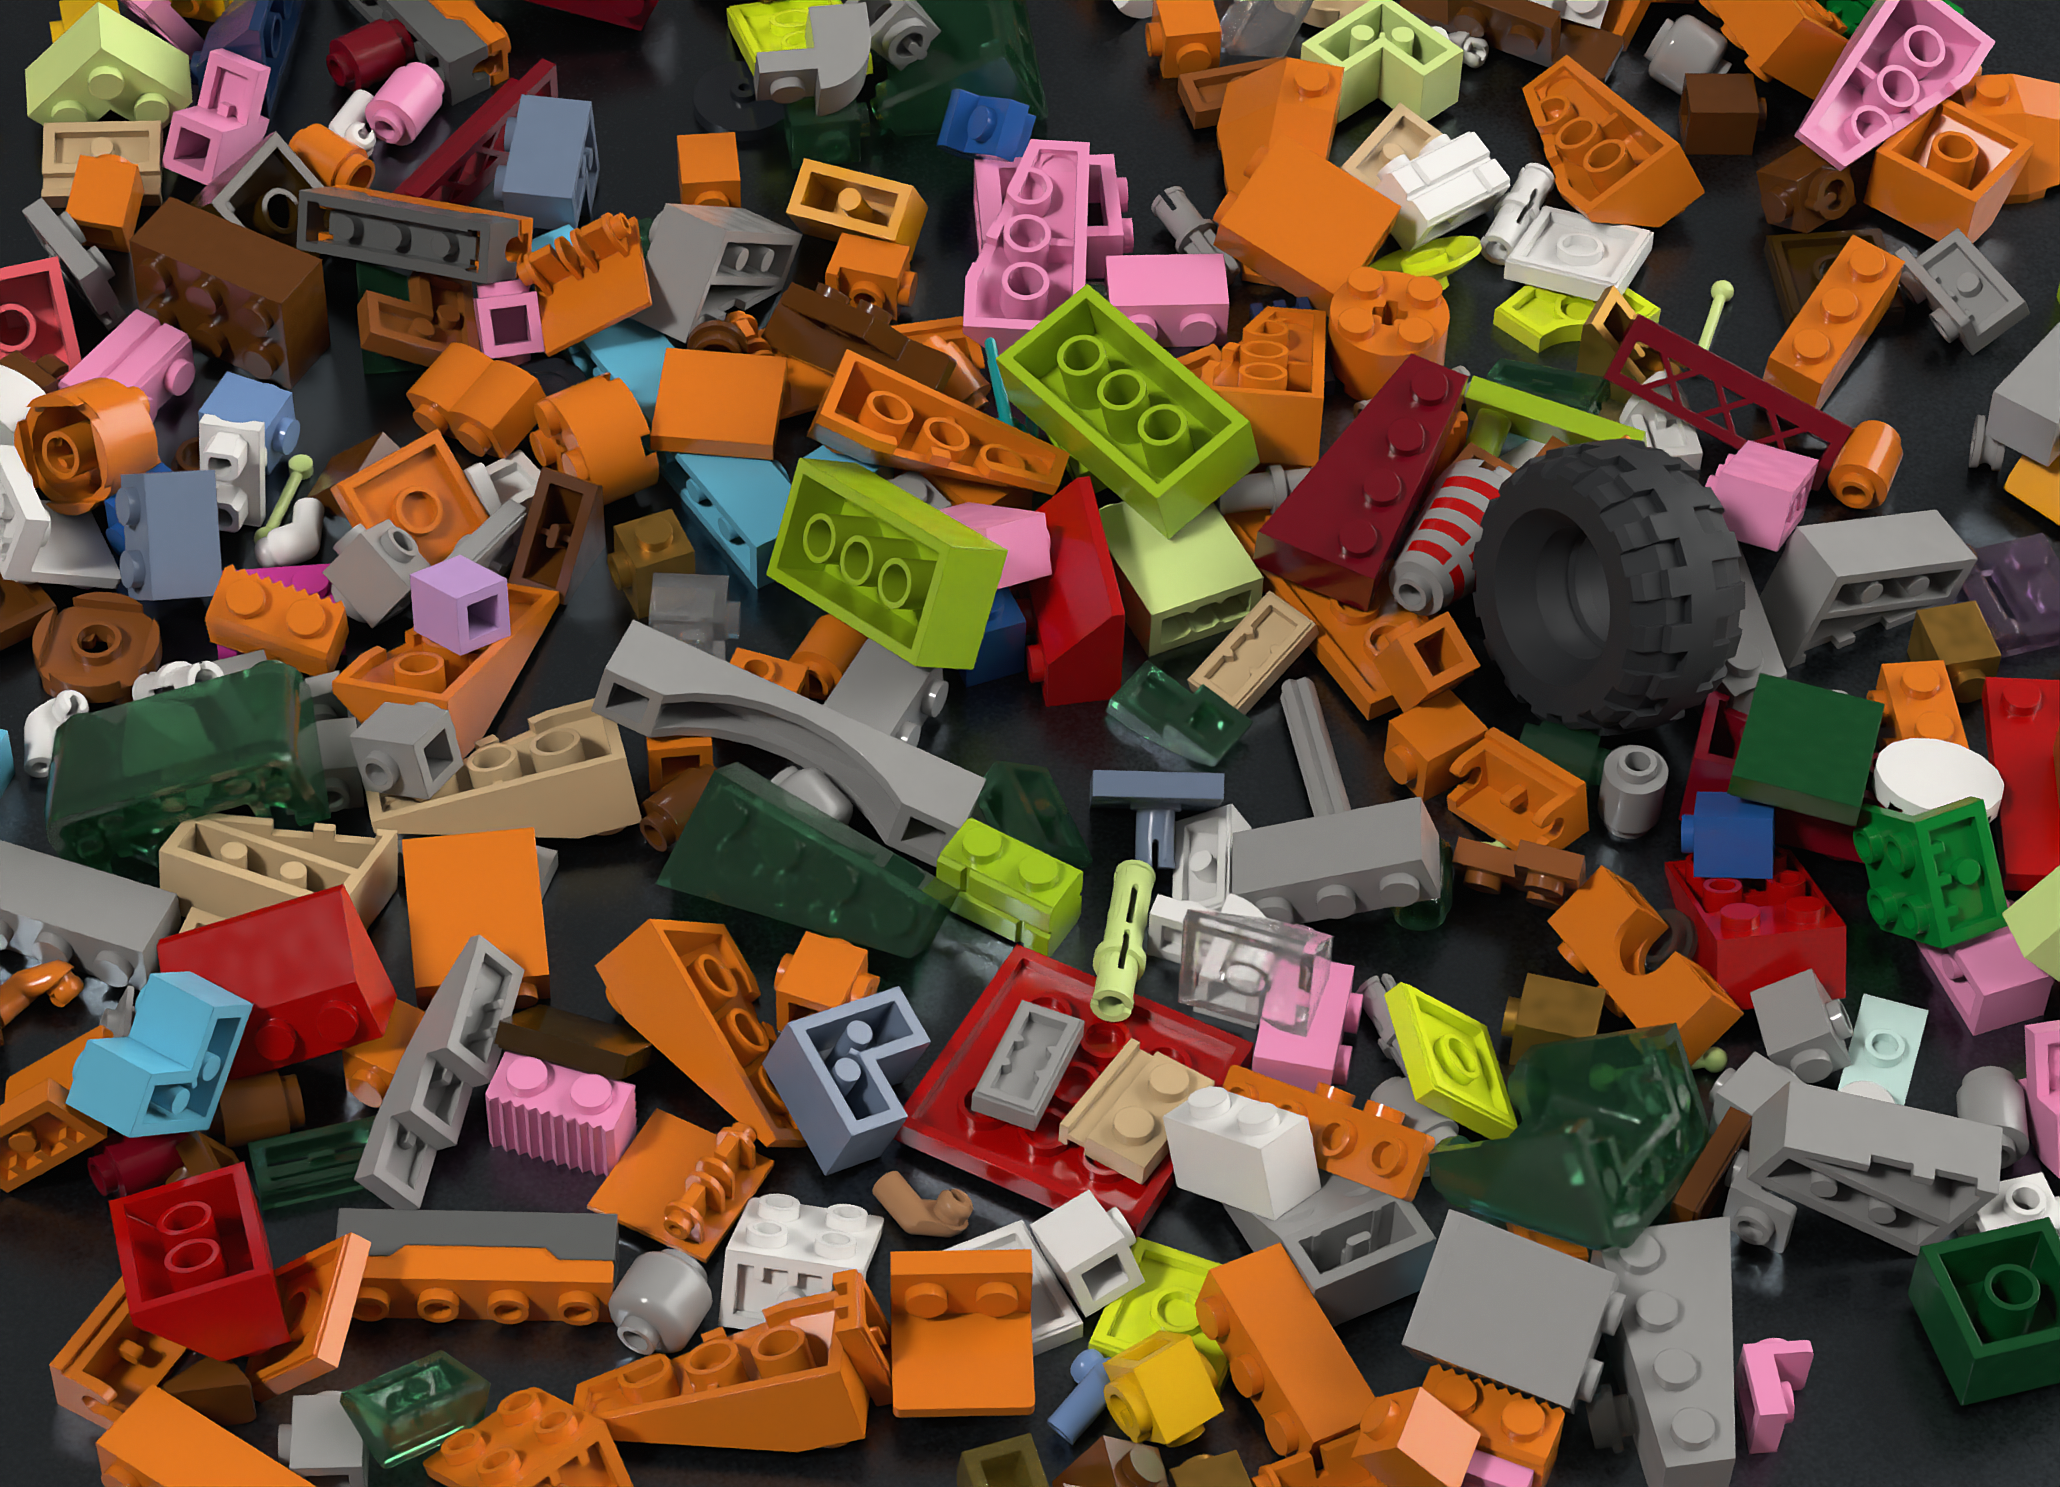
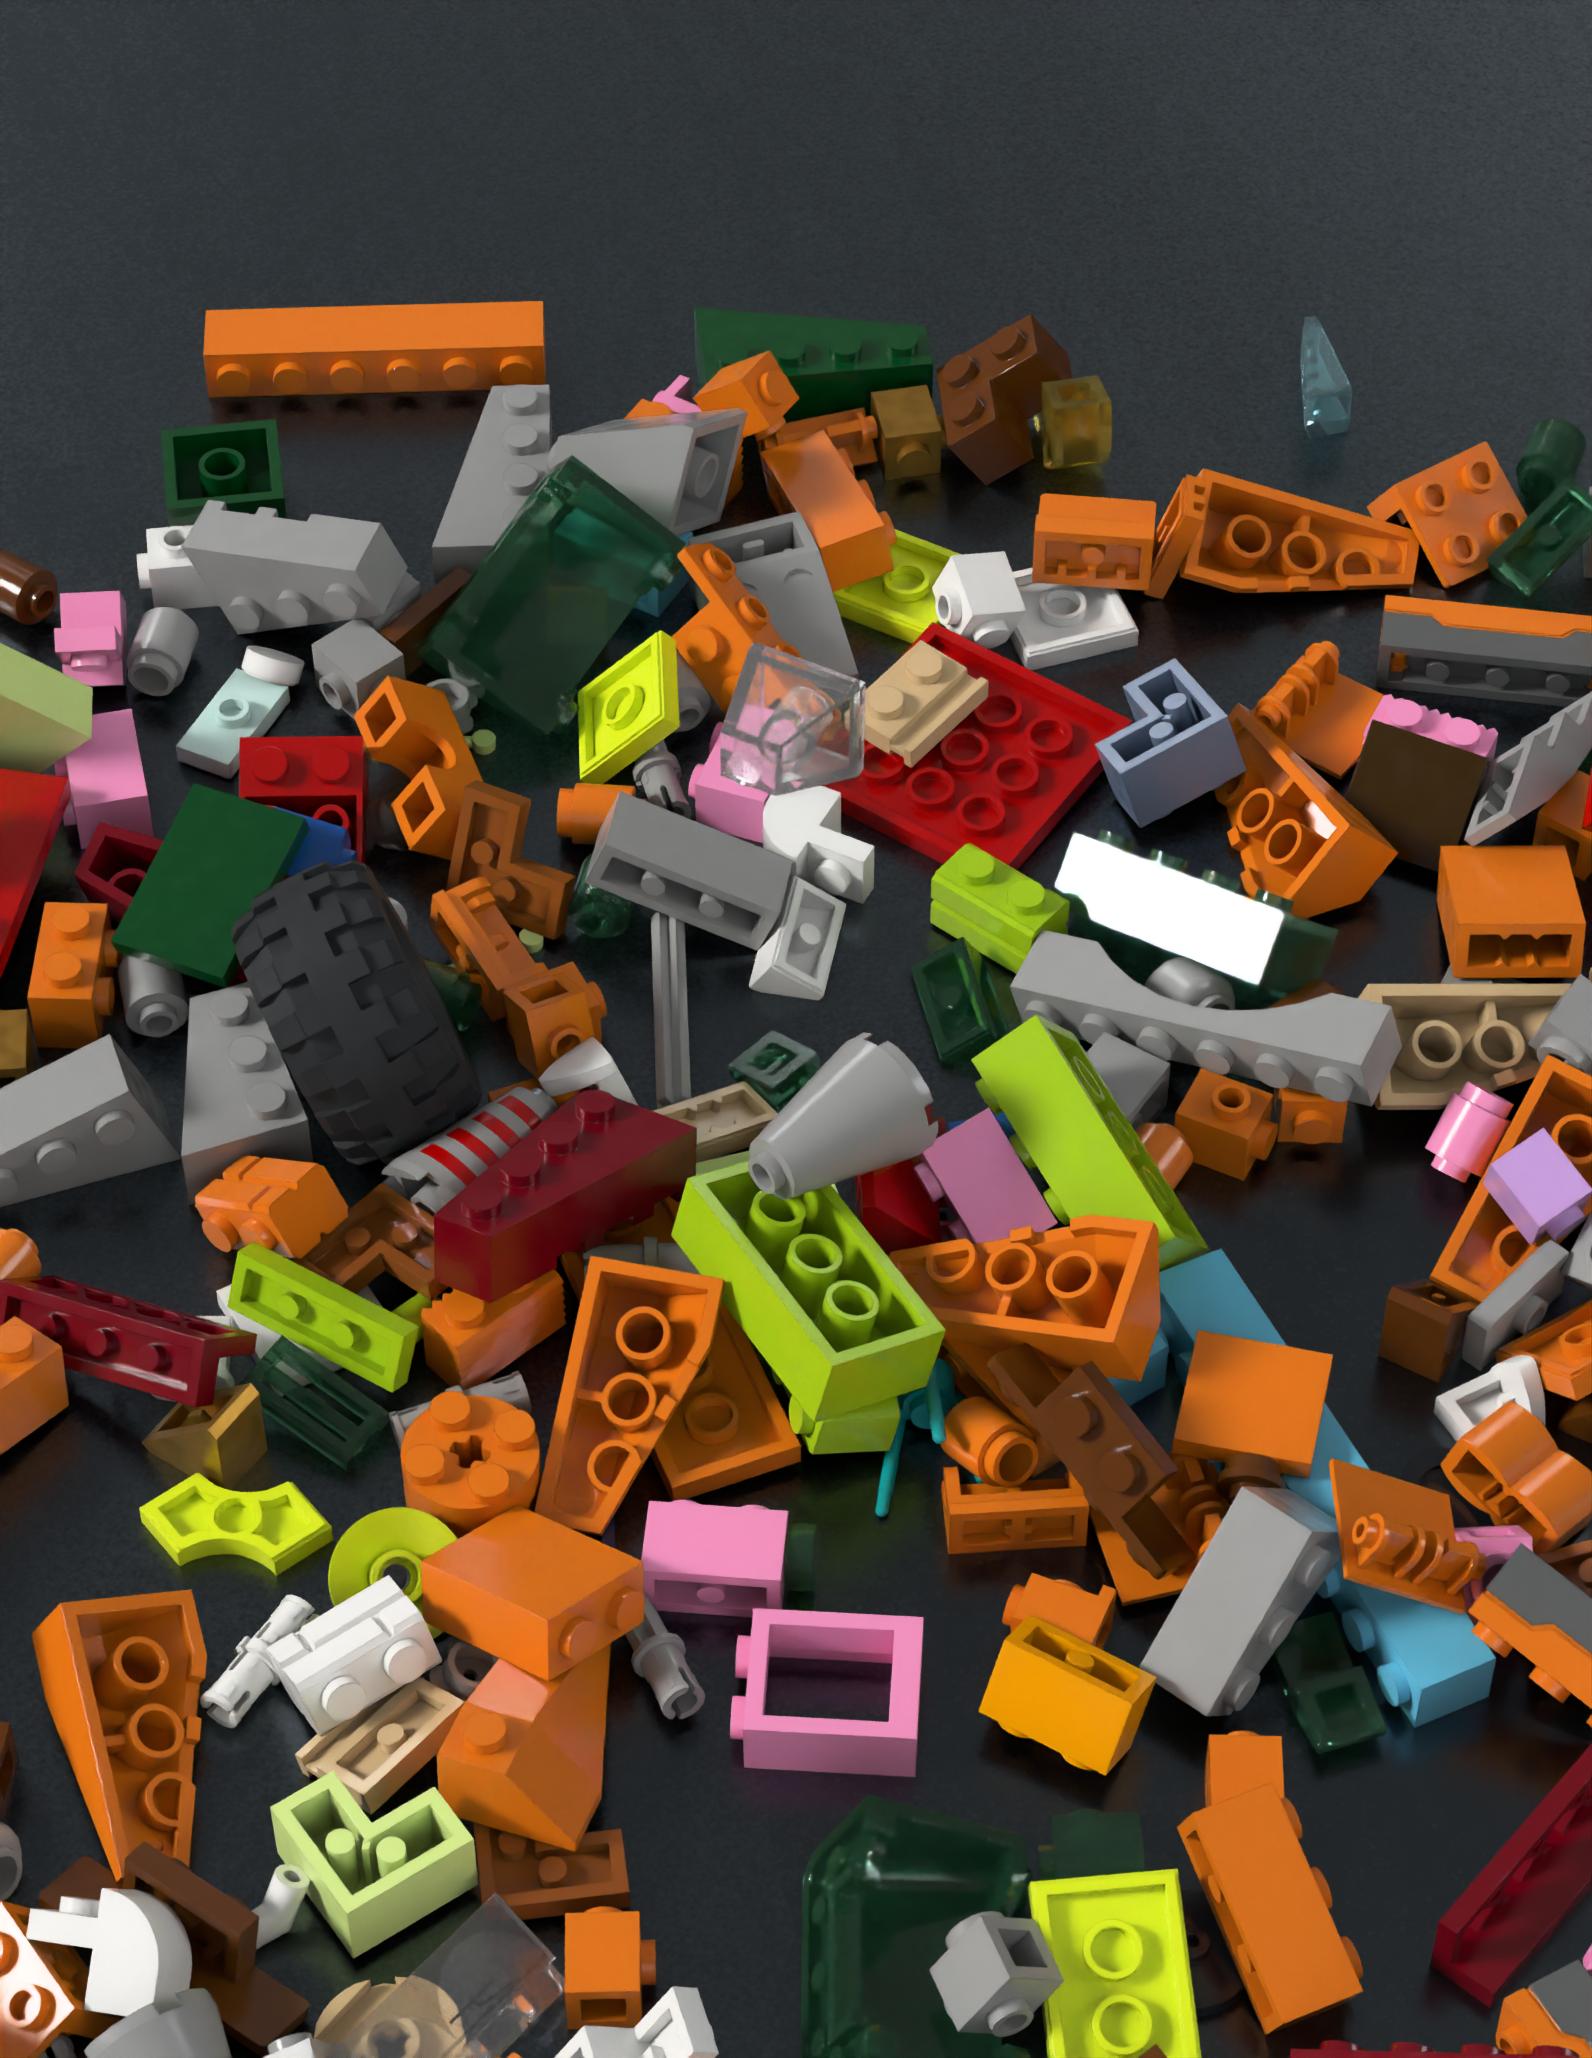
camera: 170 degrees left, 0 degrees up
sand blue brick [494,94,600,230] -> none
orange brick [529,372,659,506] -> none
pearl gold brick [607,509,696,619] -> none
light grey head [608,1249,713,1355] -> none
clear brick [649,573,741,661] -> none
white bracket [718,1194,884,1330] -> none
light grey brick [754,2,871,117] -> none
orange brick [774,931,880,1032] -> none
medium nougat arm [872,1171,973,1238] -> none
blue brick [936,89,1036,163] -> none
bright pink wedge [963,139,1090,355] -> none
light grey plate [971,1000,1085,1131] -> none
medium blue arm [1047,1349,1111,1445] -> none
sand blue tile [1089,770,1224,870] -> none
yellowish green pin [1090,859,1156,1022] -> none
yellow brick [1102,1330,1224,1447] -> none
white brick [1163,1086,1322,1221] -> none
pearl gold brick [1501,973,1606,1081] -> none
white tile [1504,206,1654,301] -> none
yellowish green hinge [1698,280,1734,351] -> none
bright pink brick [1705,440,1819,552] -> none
bright pink bracket [1734,1338,1814,1454] -> none
light grey brick [1750,968,1854,1083] -> none
green bracket [1853,796,2008,949] -> none
white tile [1871,738,2004,823] -> none
none -> white tile [538,1037,638,1106]
none -> orange brick [557,783,647,845]
none -> light grey cone [748,1032,938,1199]
none -> orange brick [1177,1782,1363,2036]
none -> bright pink brick [1425,1081,1514,1183]

